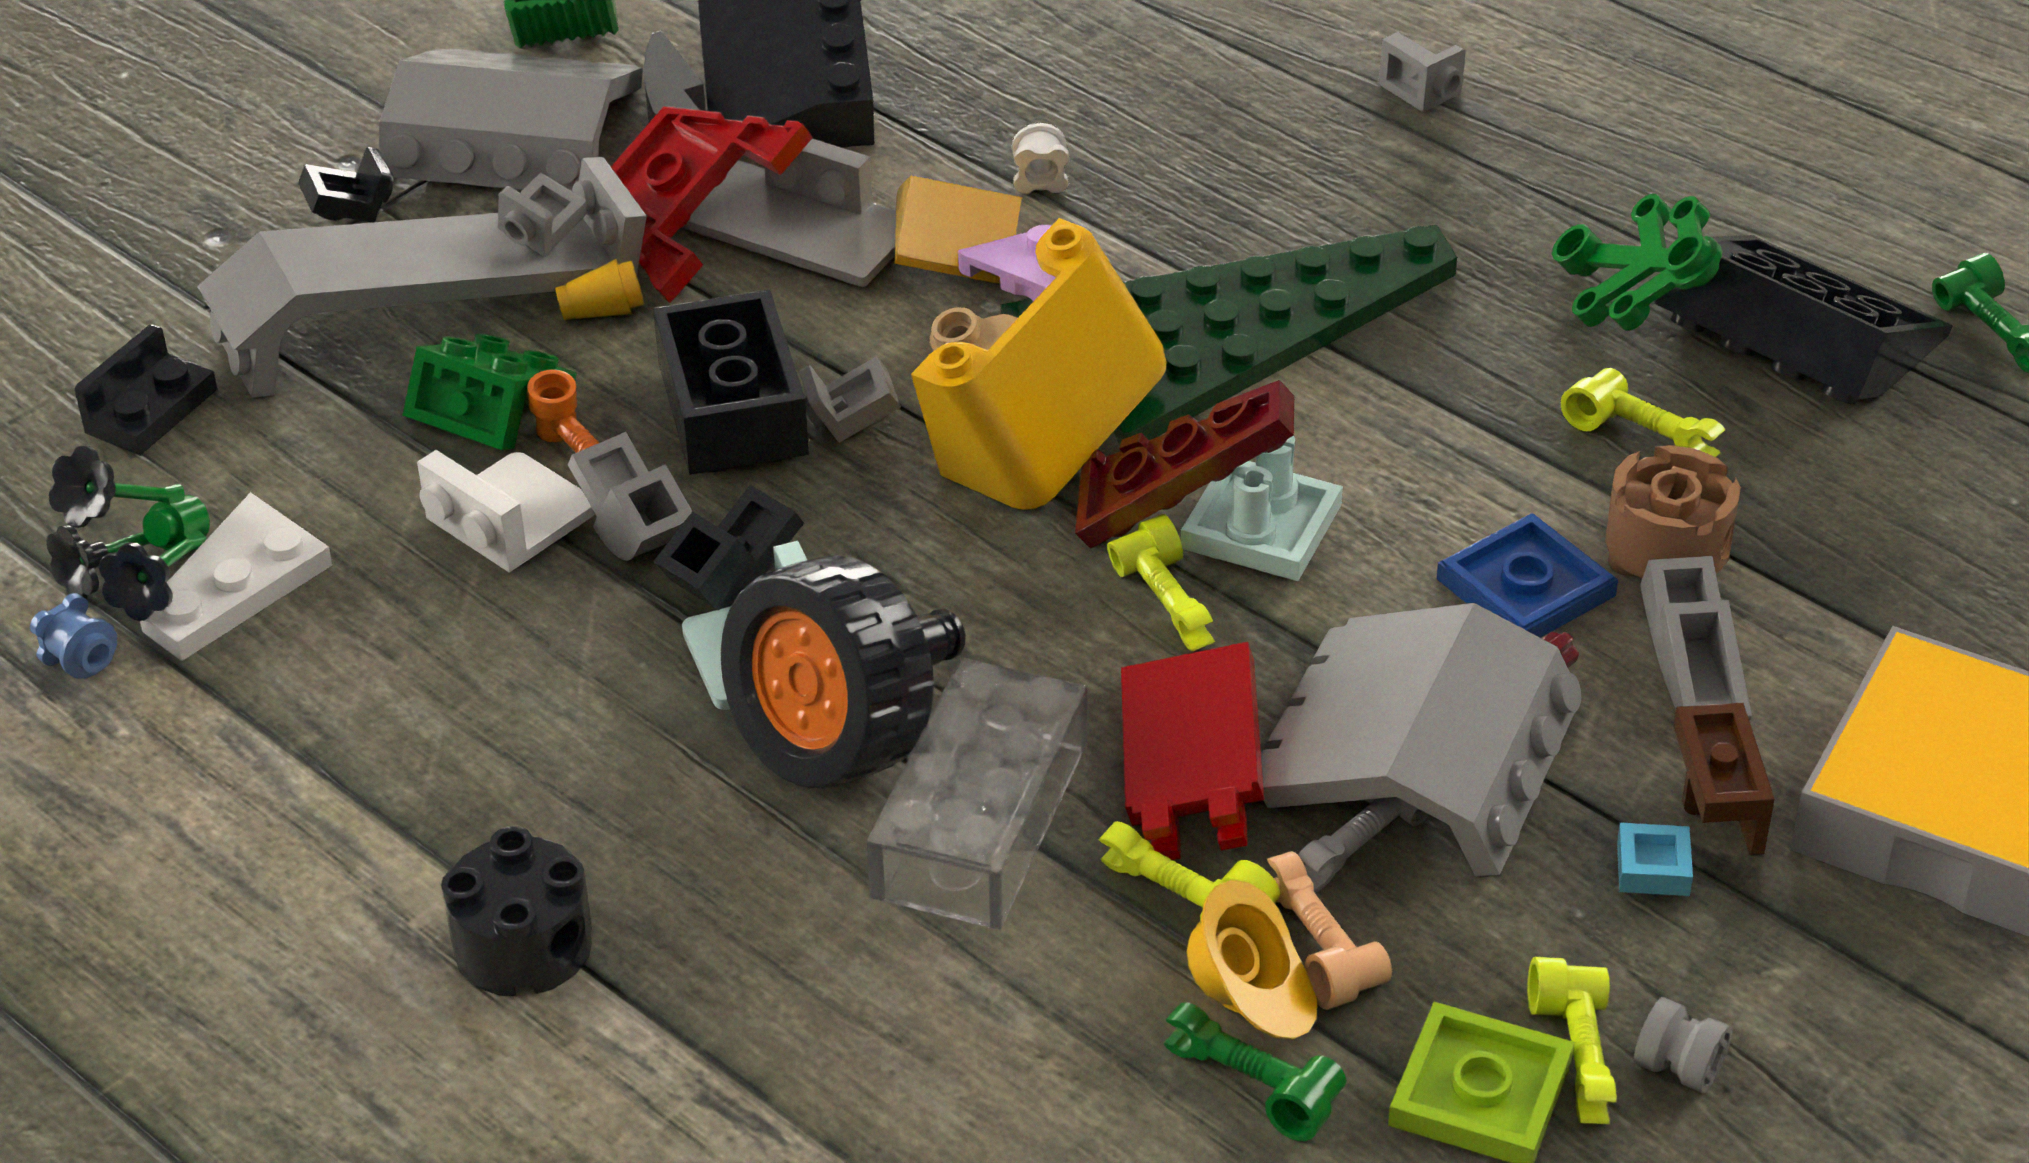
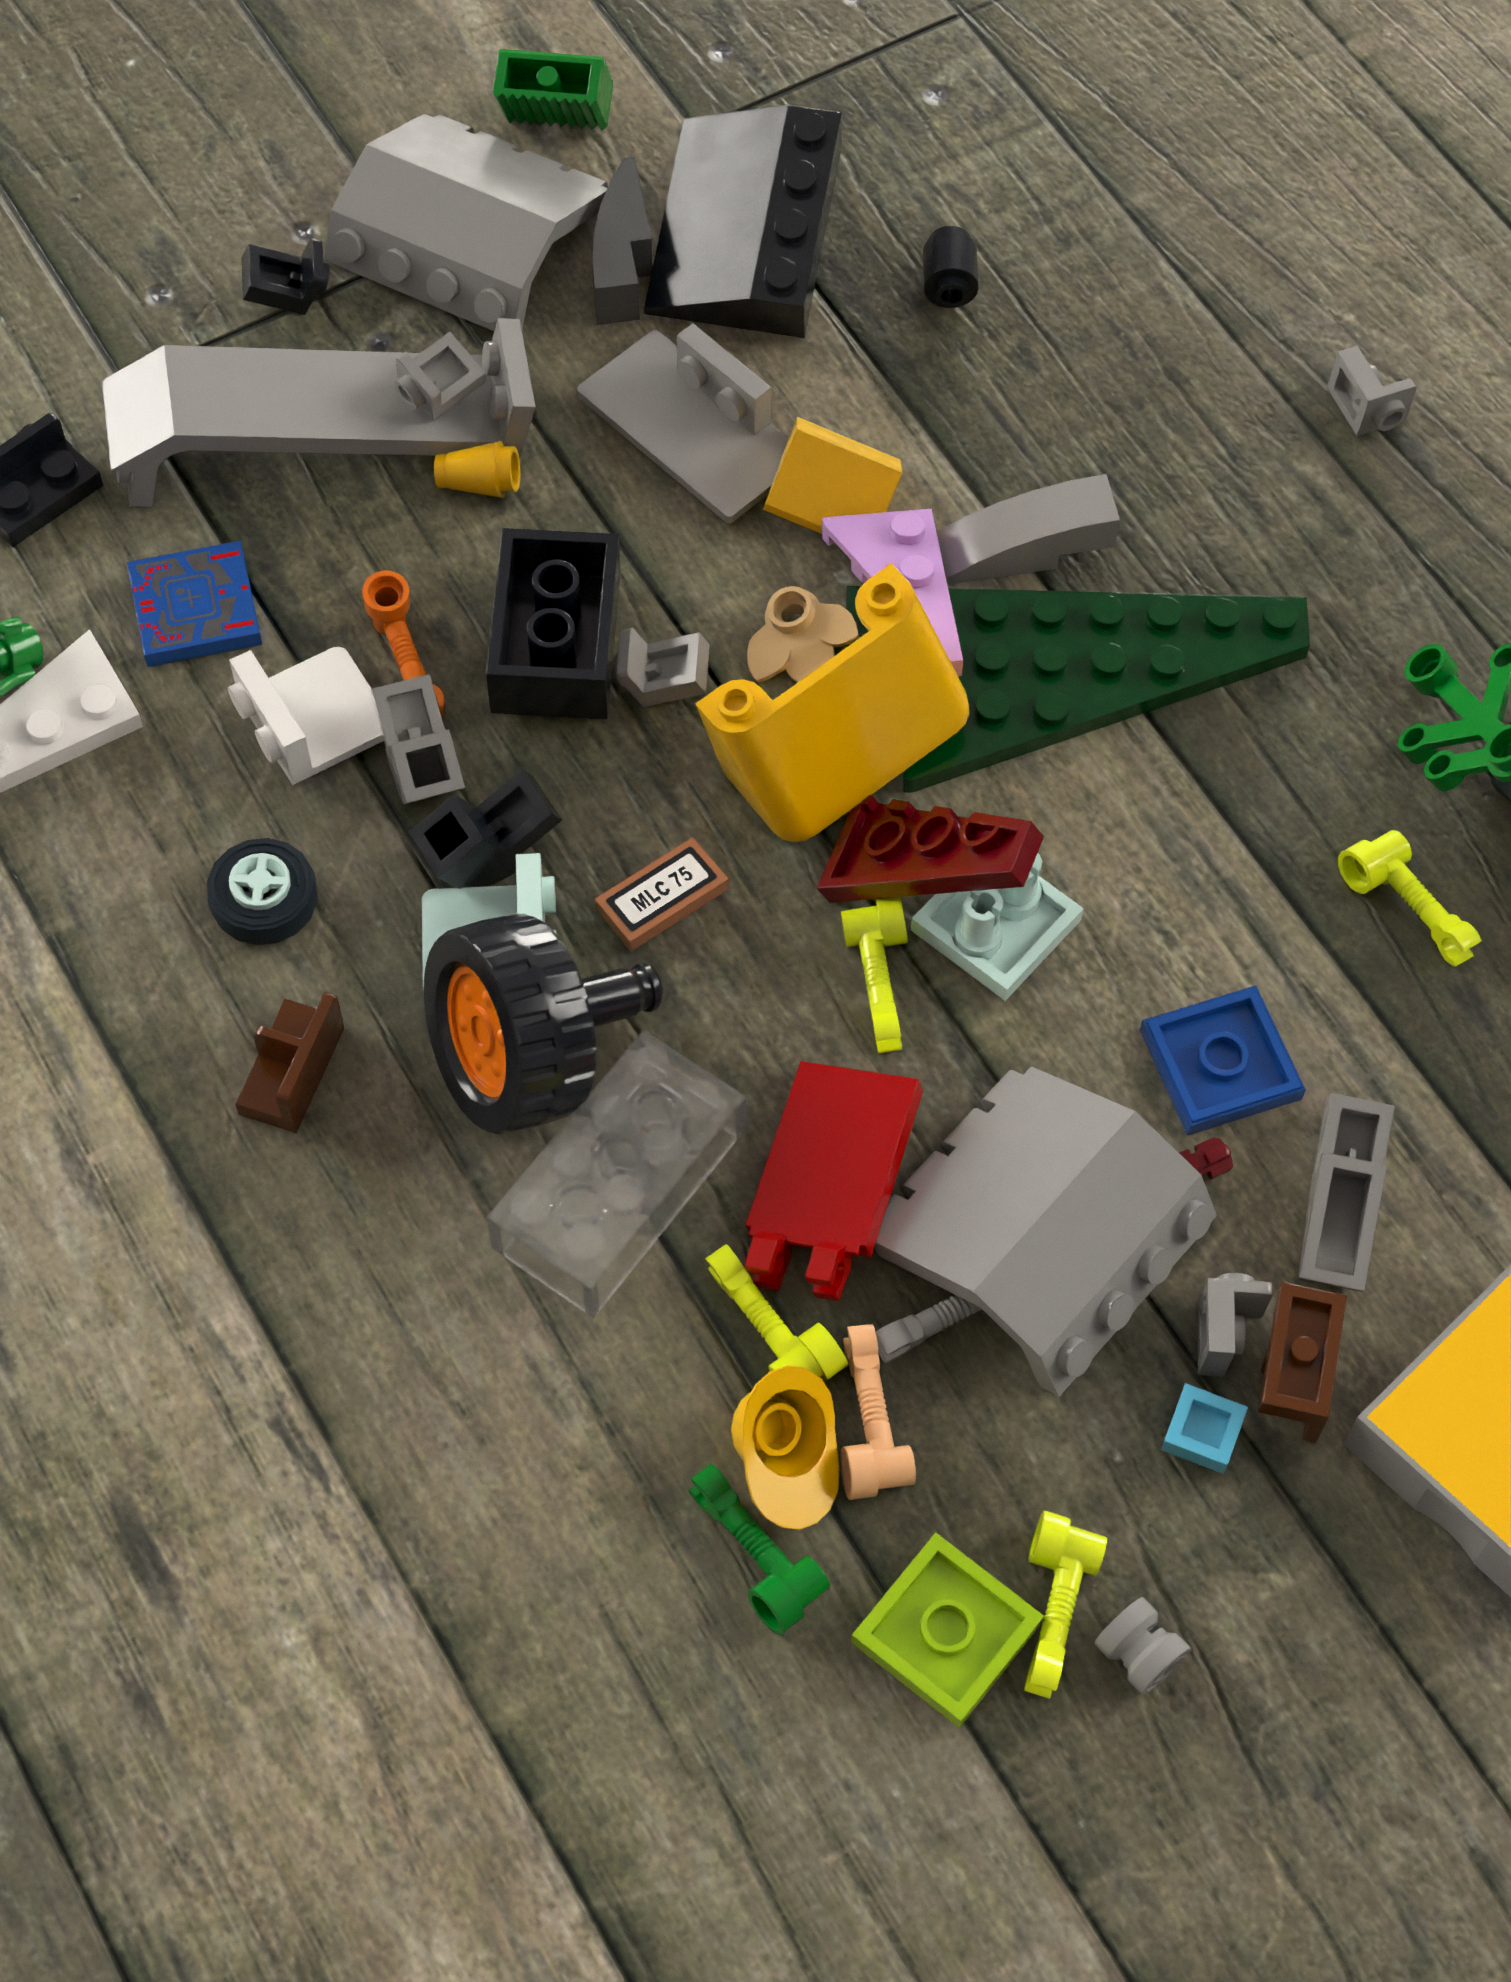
camera: 15 degrees right, 20 degrees up
green bracket [402,334,577,450] -> none
black brick [441,826,592,996] -> none
red wing [611,106,813,303] -> none
white brick [1012,123,1069,194] -> none
medium nougat brick [1605,445,1741,578] -> none
none -> blue tile [127,540,262,667]
none -> black wheel [207,838,318,945]
none -> reddish brown panel [235,992,345,1133]
none -> tile [595,837,729,952]
none -> black brick [923,226,979,308]
none -> light grey slope [936,474,1120,585]
none -> light grey bracket [1197,1273,1272,1377]

